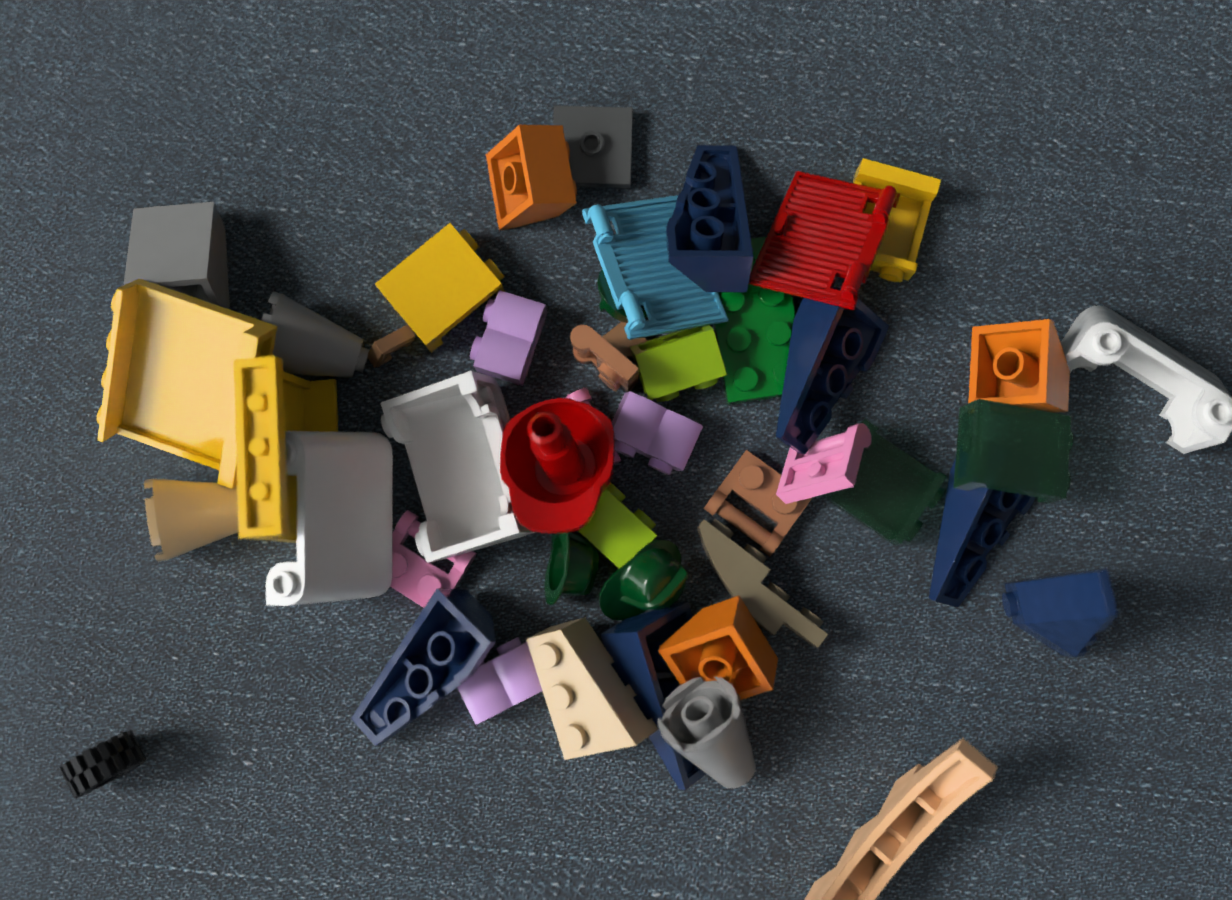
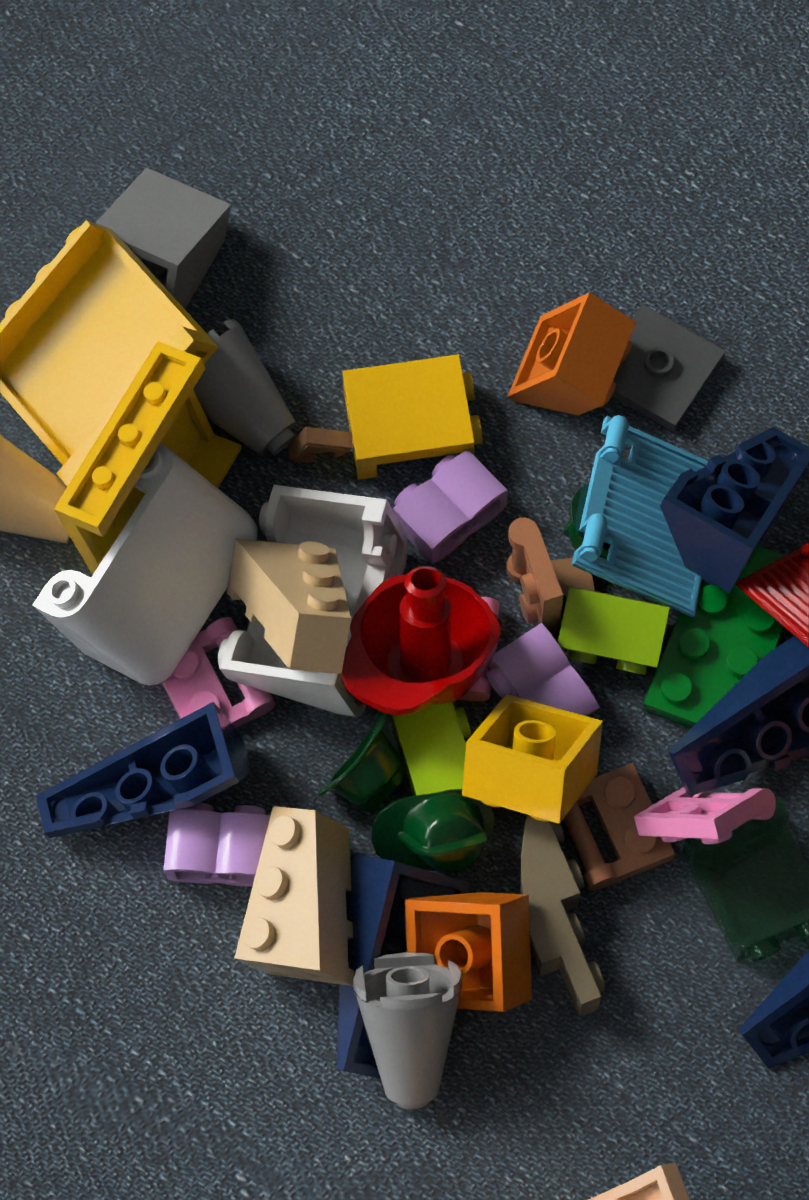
camera: 30 degrees right, 15 degrees down
none -> tan wedge [227,538,351,674]
none -> yellow brick [462,694,603,824]

